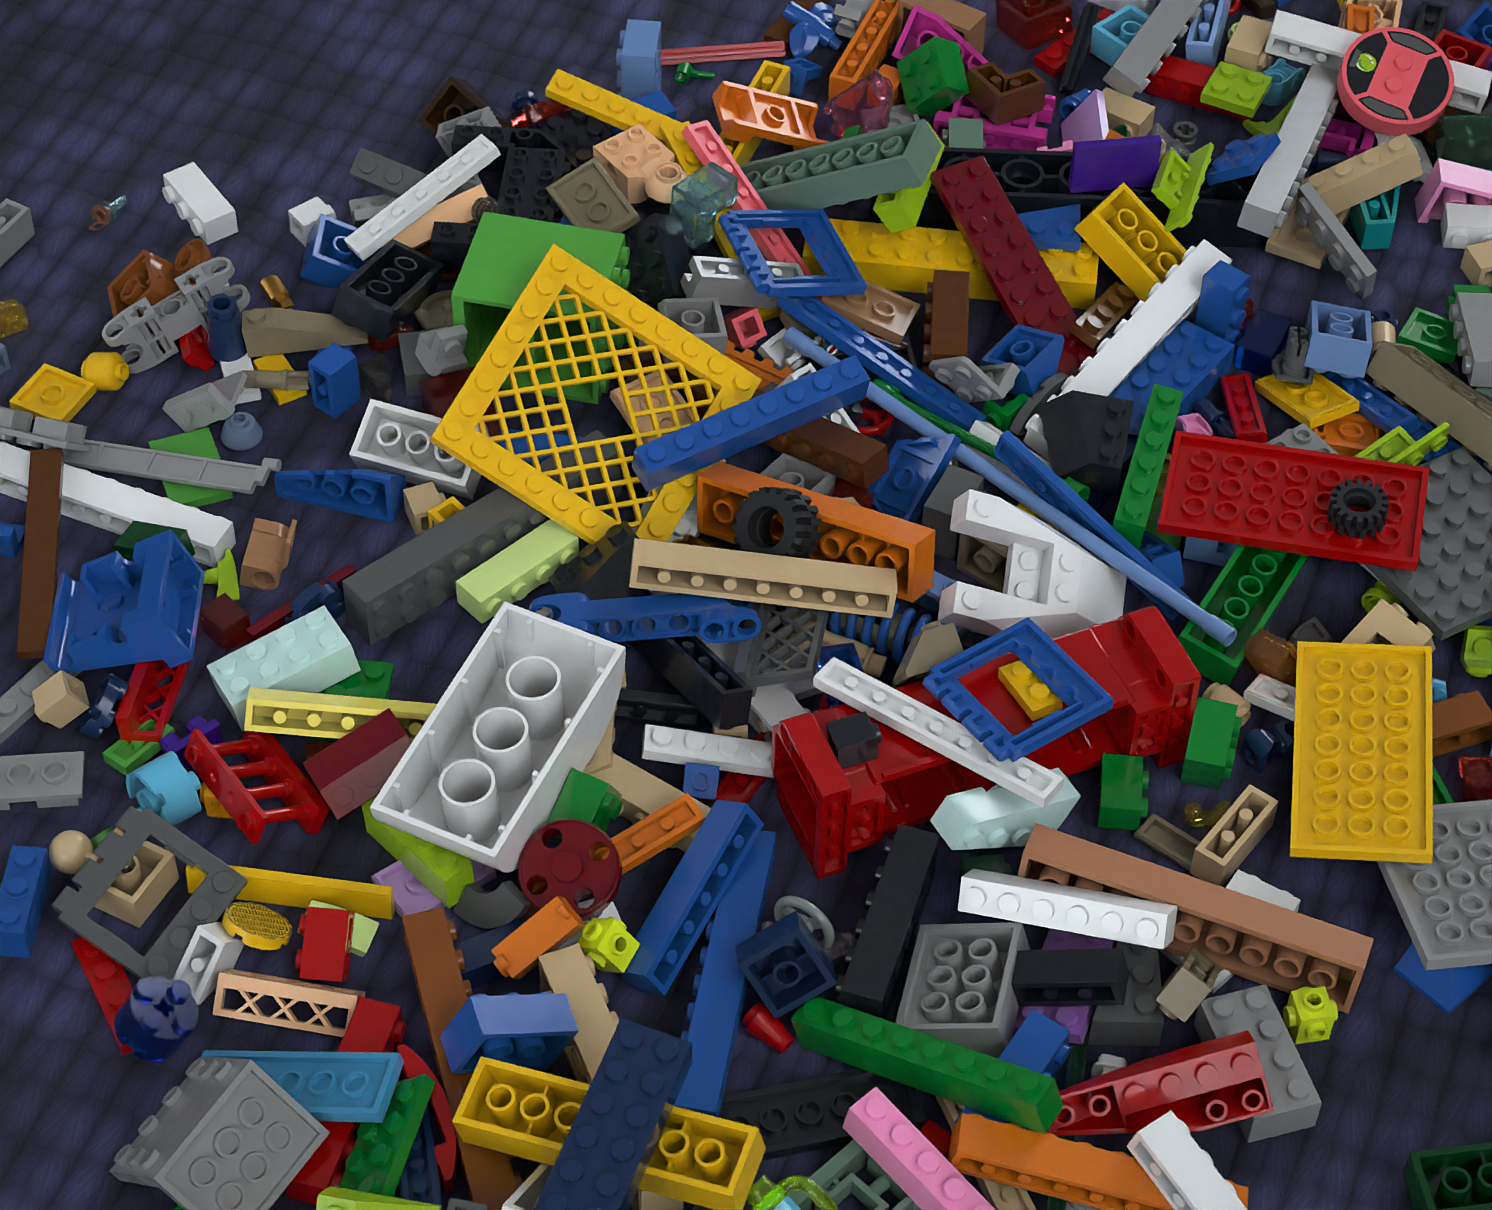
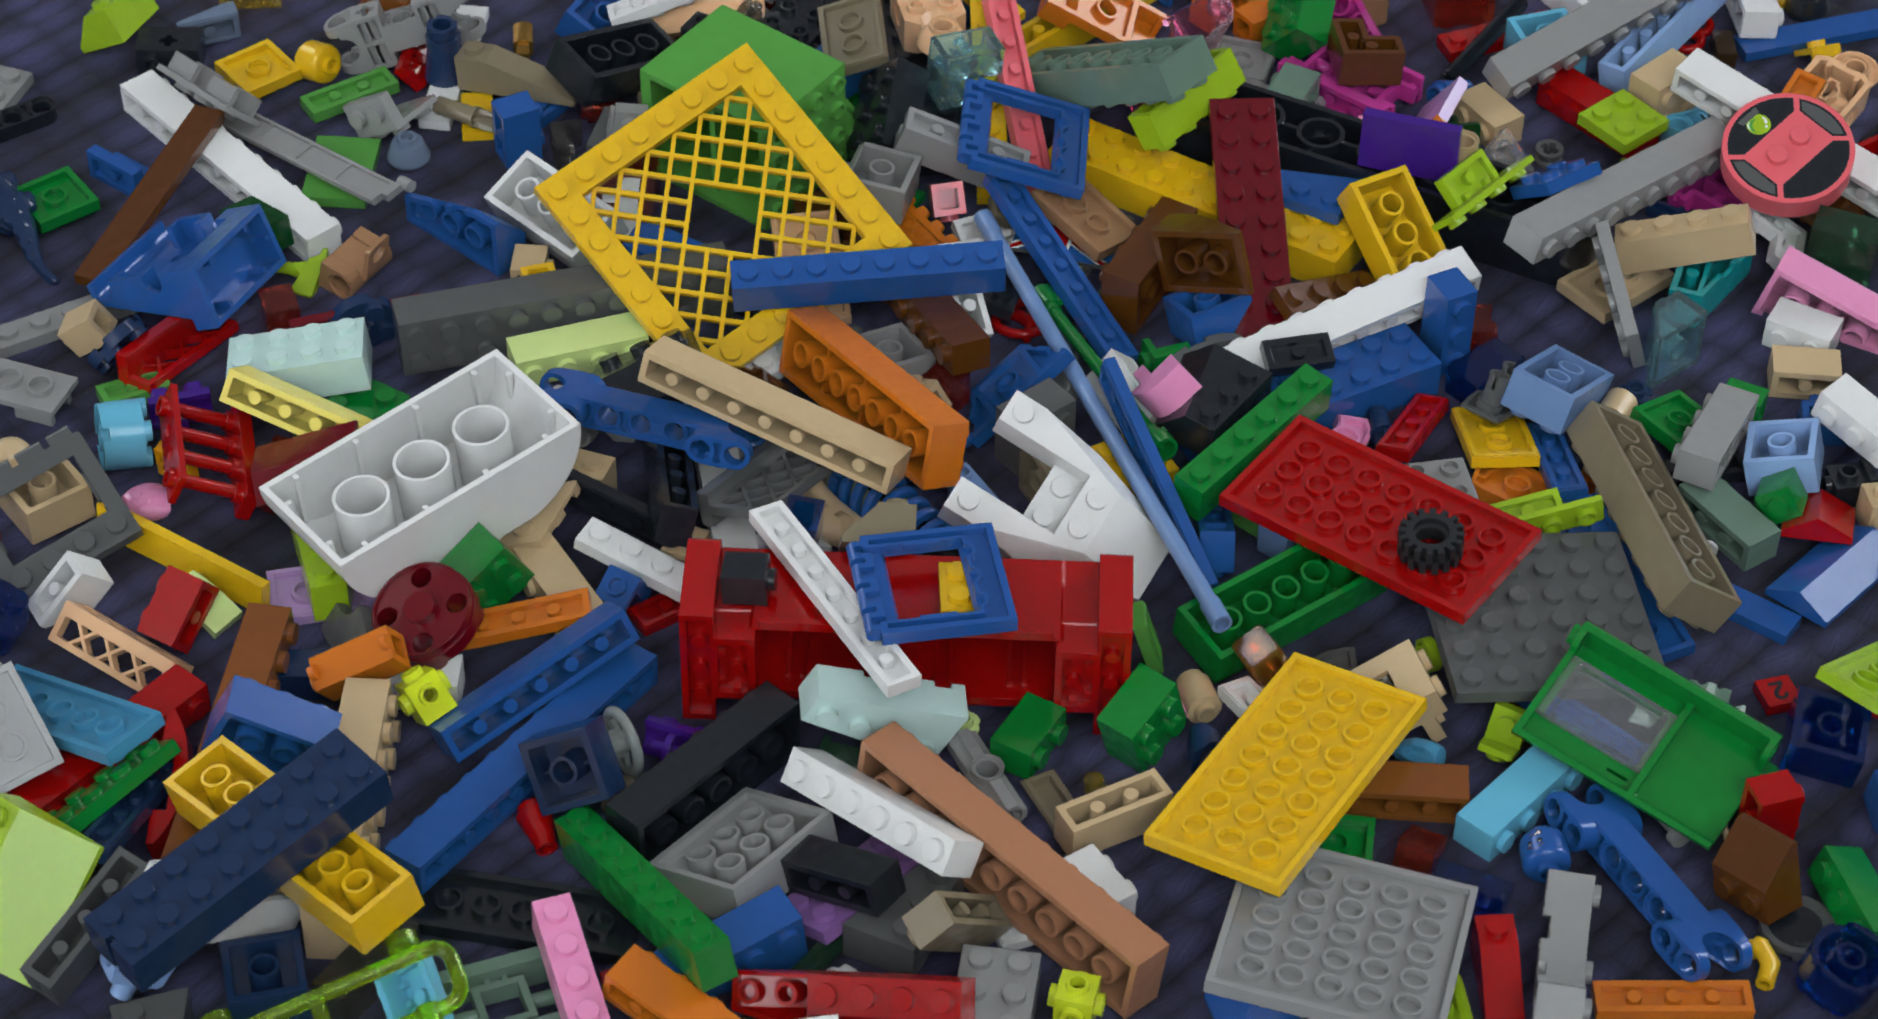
camera: 25 degrees right, 5 degrees down
yellow tile [222,902,292,950] -> none
black tyre [732,487,822,559] -> none
light grey bracket [929,356,1020,403] -> none
none -> bright pink piece [121,483,171,521]
none -> bright green plate [299,66,400,123]
none -> dark purple hips [642,715,705,762]
none -> light grey piece [947,728,1027,822]
none -> bright pink brick [1131,354,1203,418]
none -> reddish brown slope [1151,213,1254,295]
none -> black plate [1260,332,1336,376]
none -> clear light blue slope [1645,290,1708,389]

